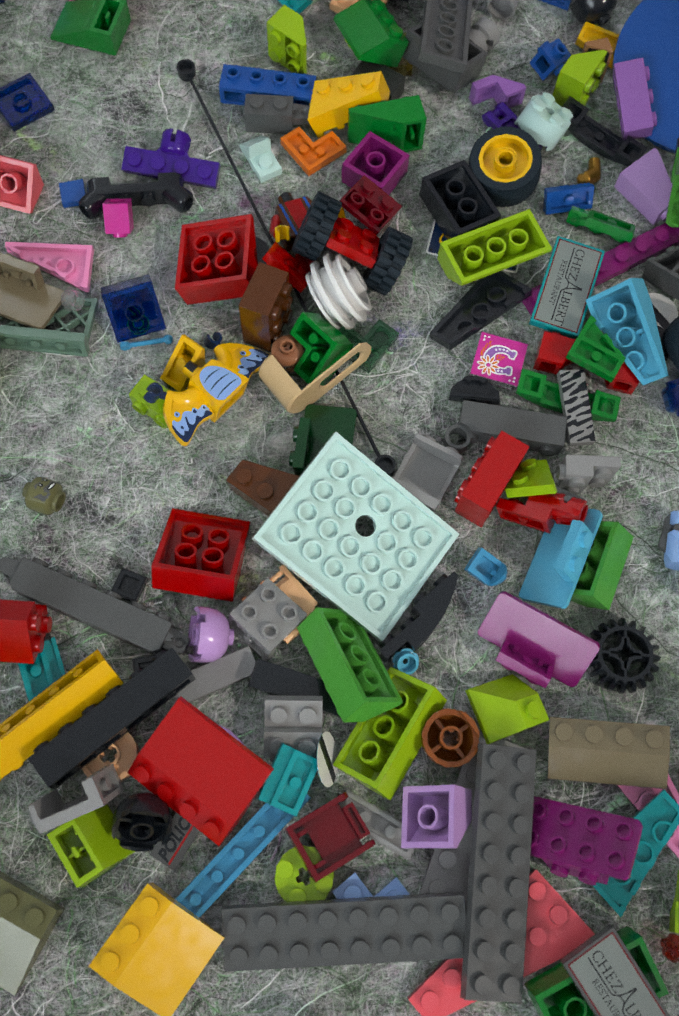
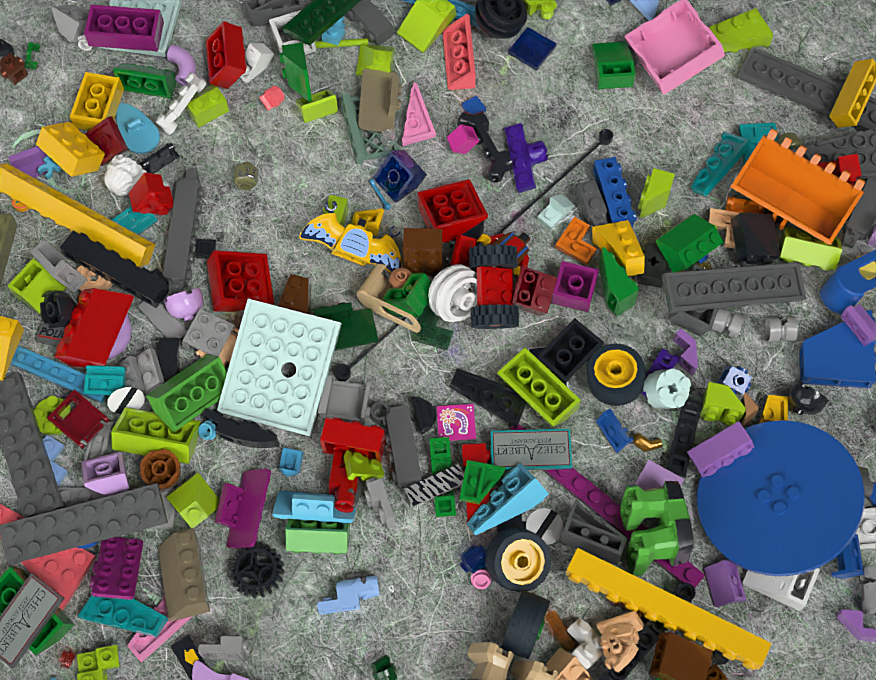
camera: 75 degrees right, 5 degrees down
green hinge [566,205,636,242] -> none

